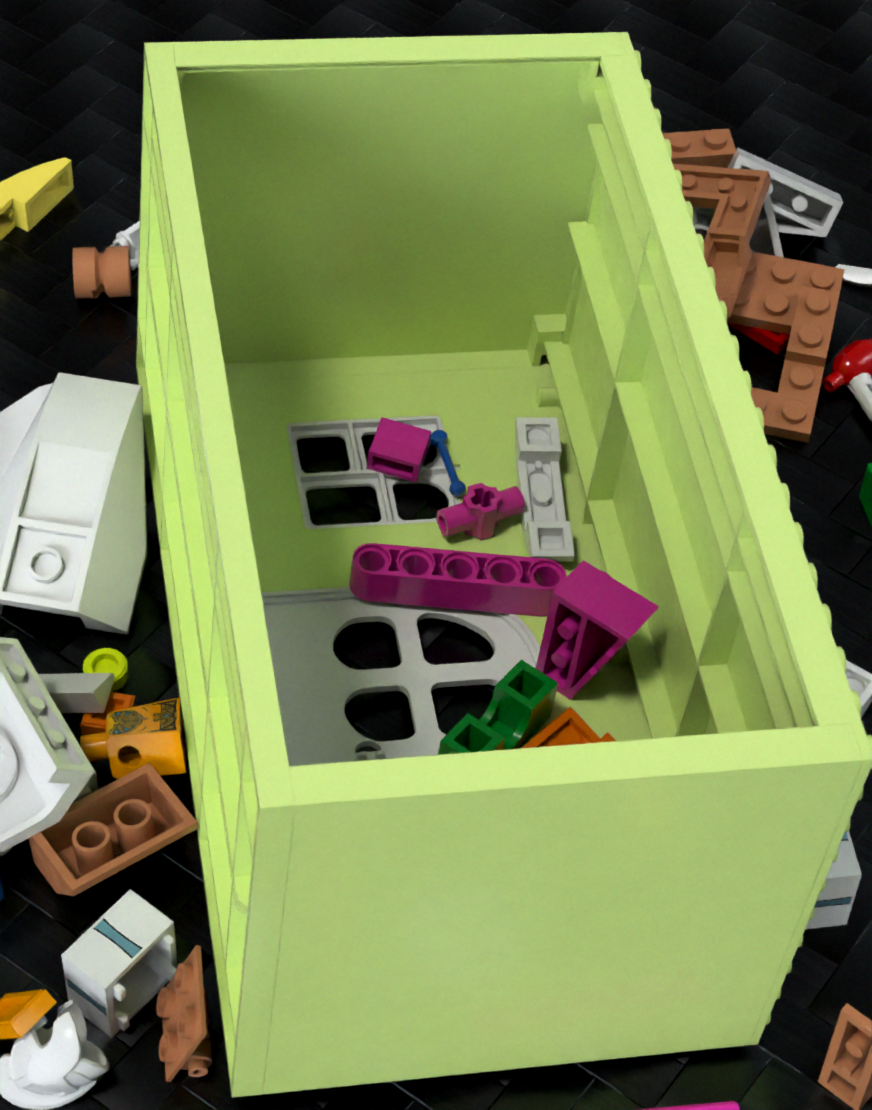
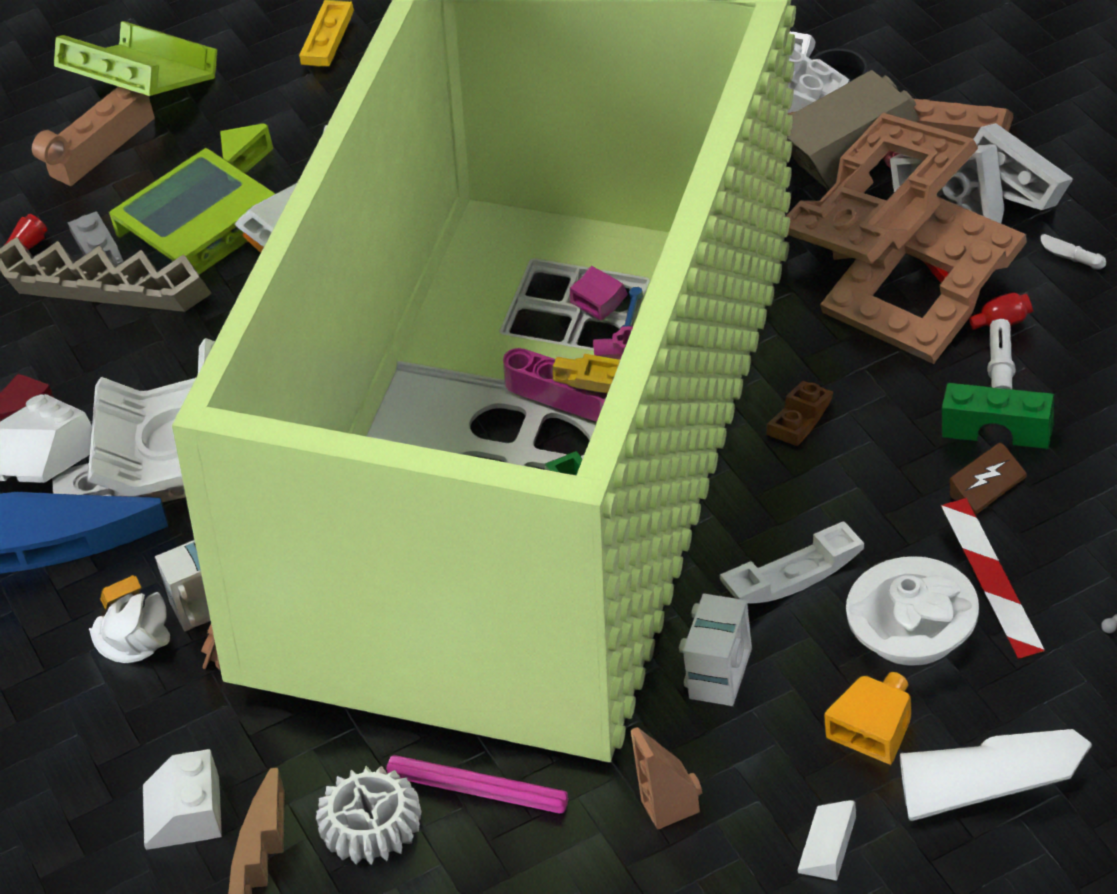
camera: 35 degrees right, 5 degrees down
none -> yellow hinge [553,354,620,393]

